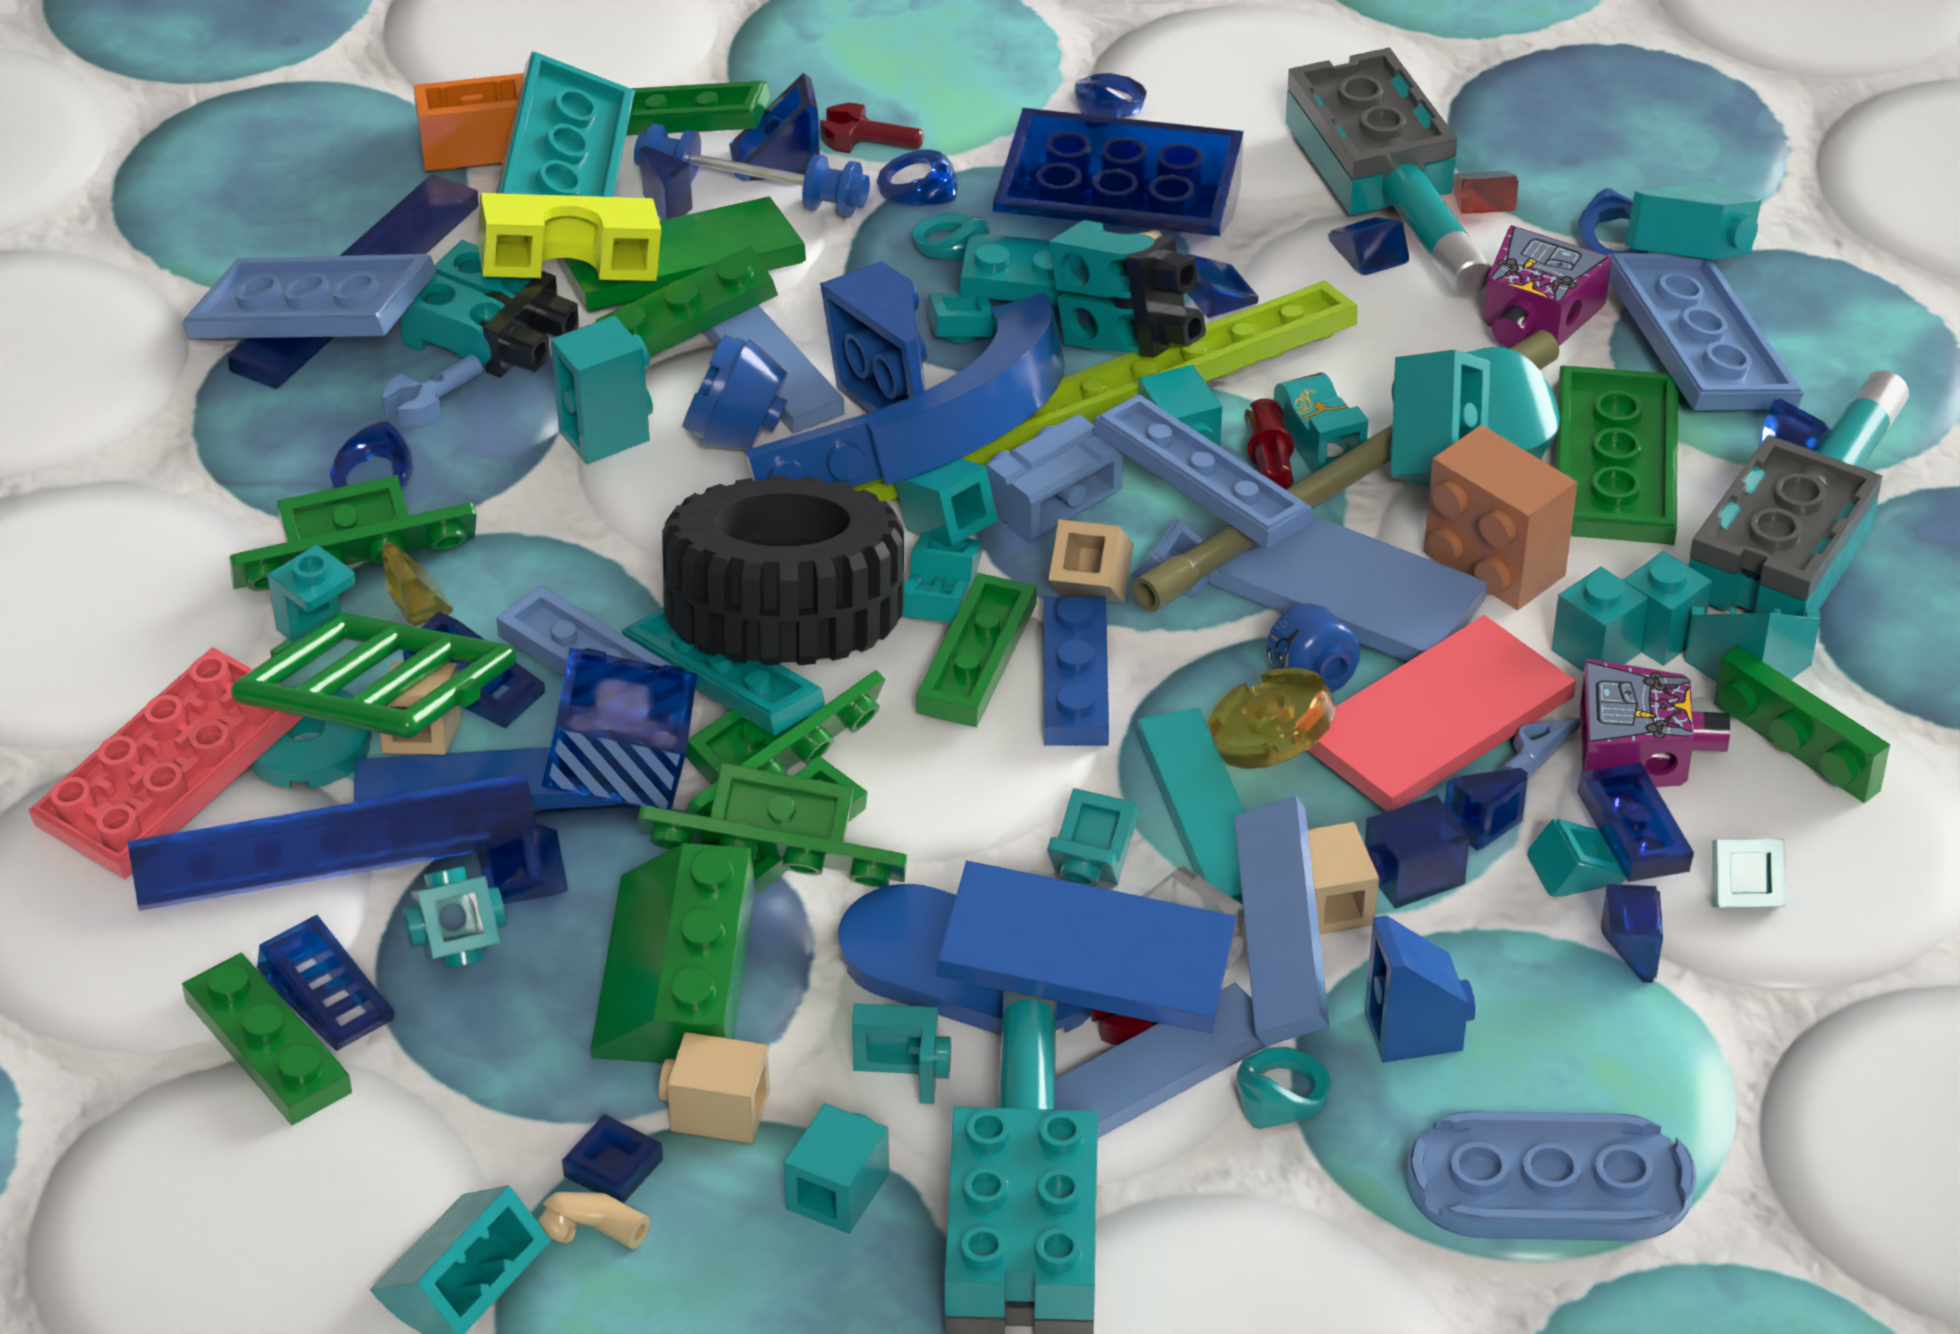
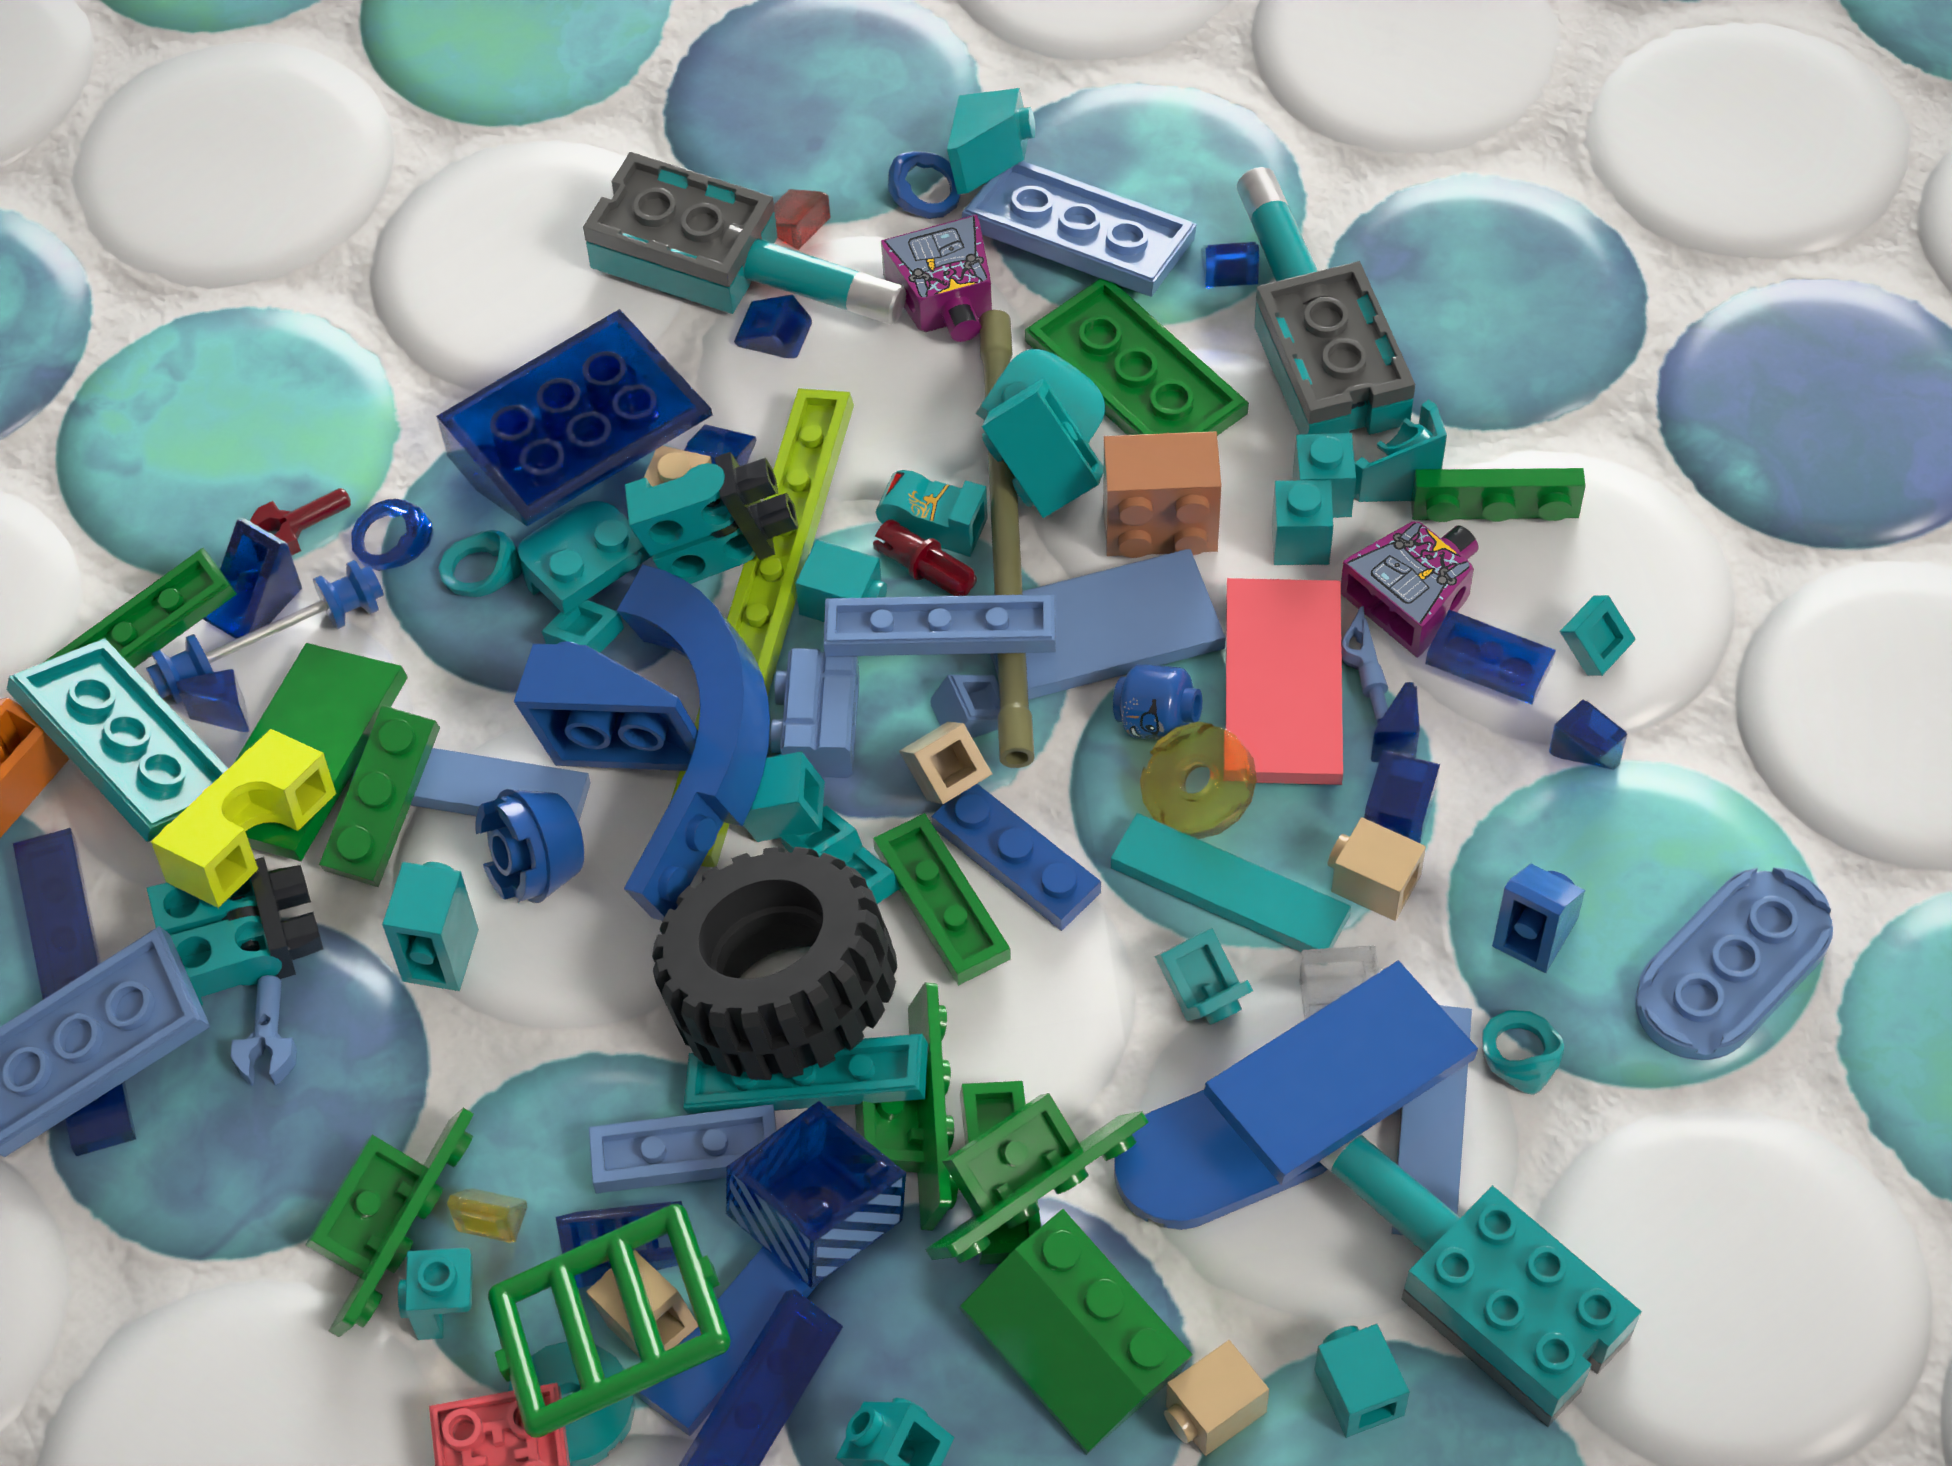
camera: 45 degrees left, 15 degrees up
clear blue piece [330,421,413,490] -> none
clear blue slope [476,822,568,905] -> none
teal bracket [852,1003,952,1104] -> none
clear blue piece [1073,73,1147,126] -> none
medium blue tile [1235,795,1330,1047] -> none
teal slope [1527,819,1628,897] -> none

